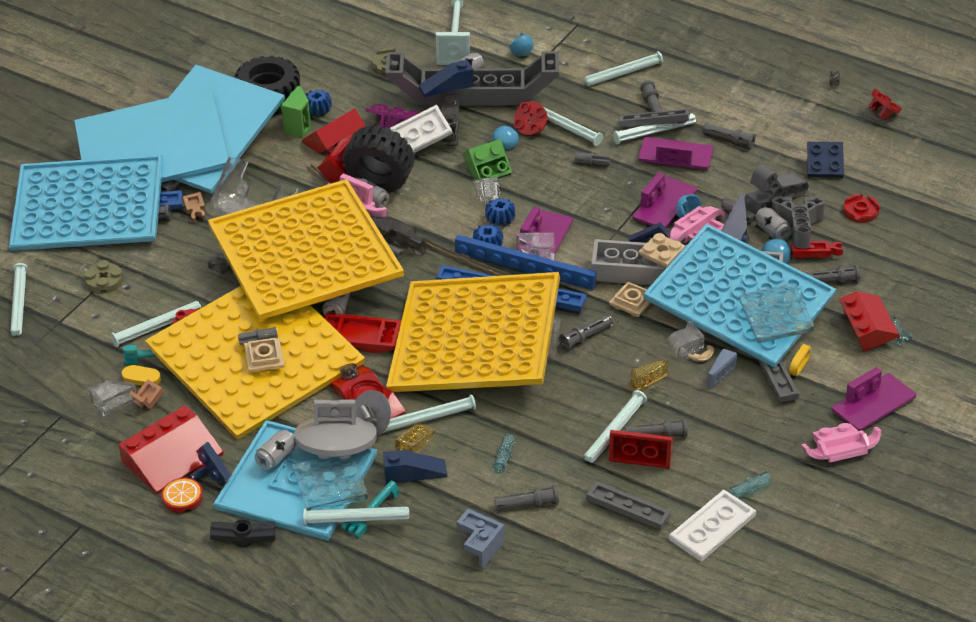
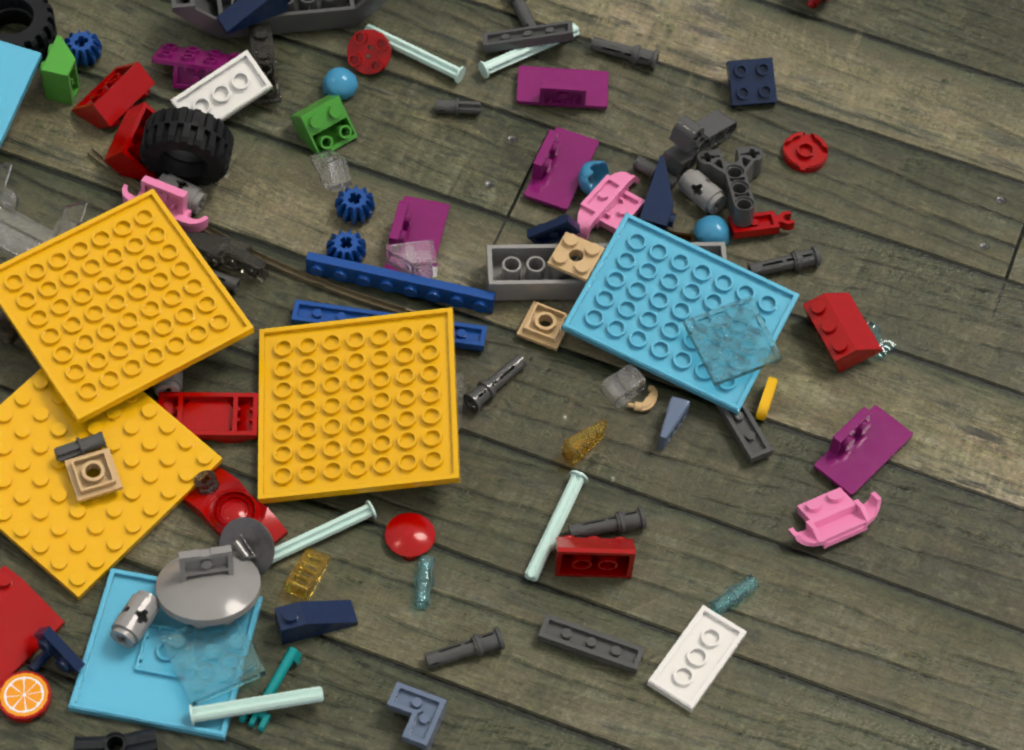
camera: 15 degrees left, 15 degrees up
none -> red dish [384,512,436,561]

